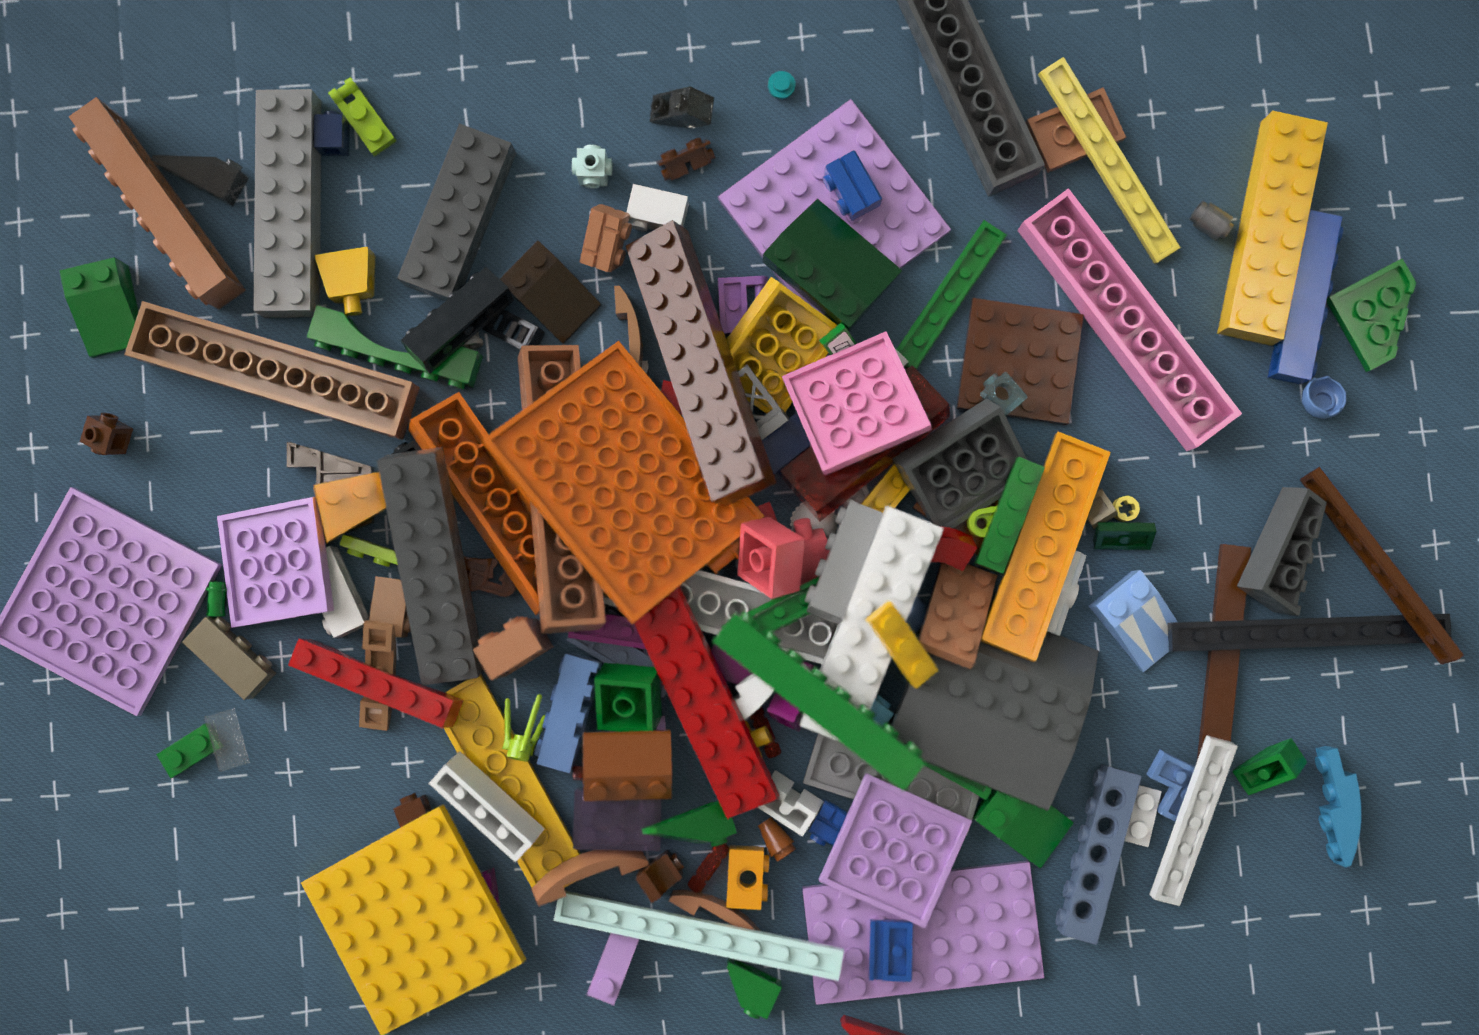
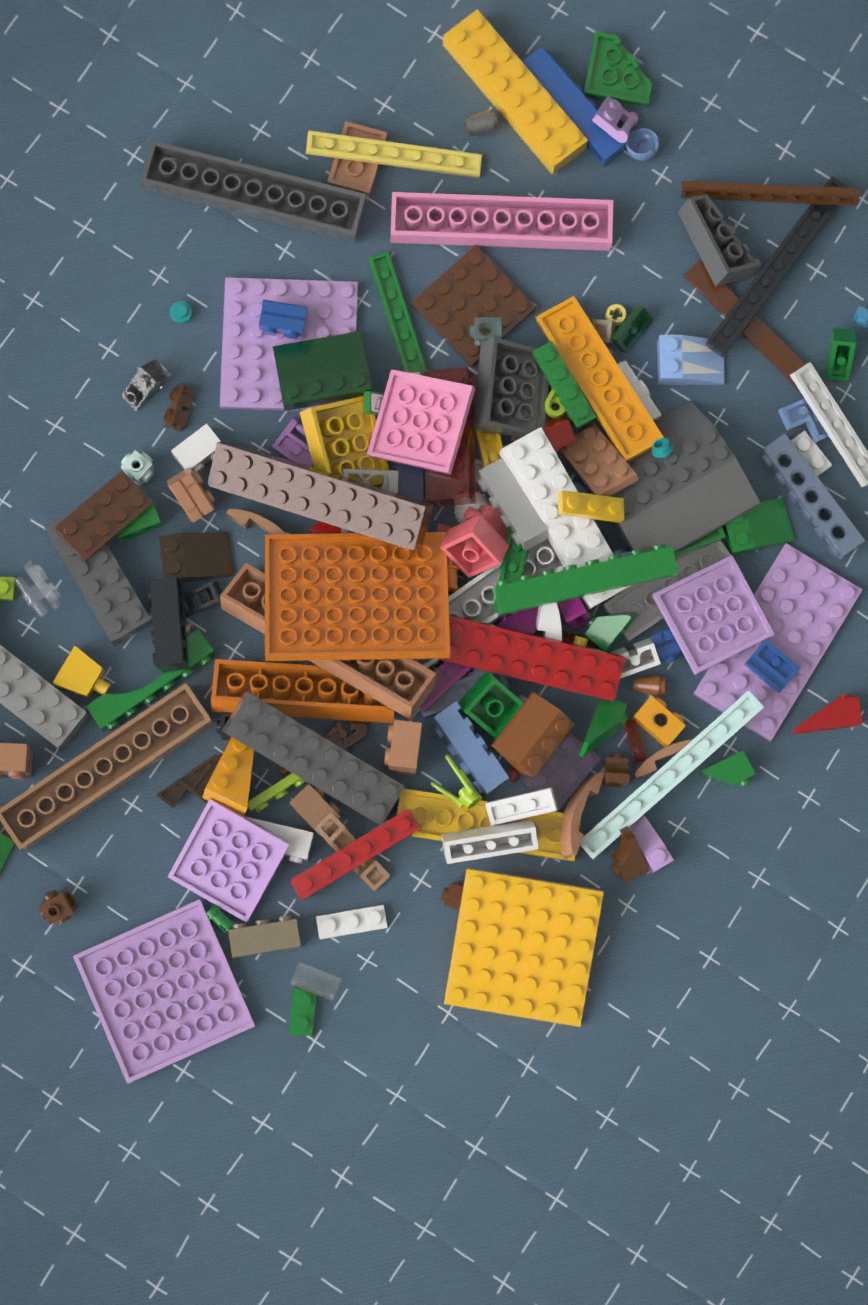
camera: 60 degrees left, 5 degrees down
none -> clear plate [15,561,62,618]
none -> reddish brown plate [54,470,153,562]
none -> green slope [117,497,162,542]
none -> white plate [316,905,388,940]
none -> white plate [485,787,558,826]
none -> slope [585,612,639,651]
none -> lavender plate [592,96,639,143]
none -> reddish brown arch [610,826,649,884]
none -> teal plate [652,438,674,458]

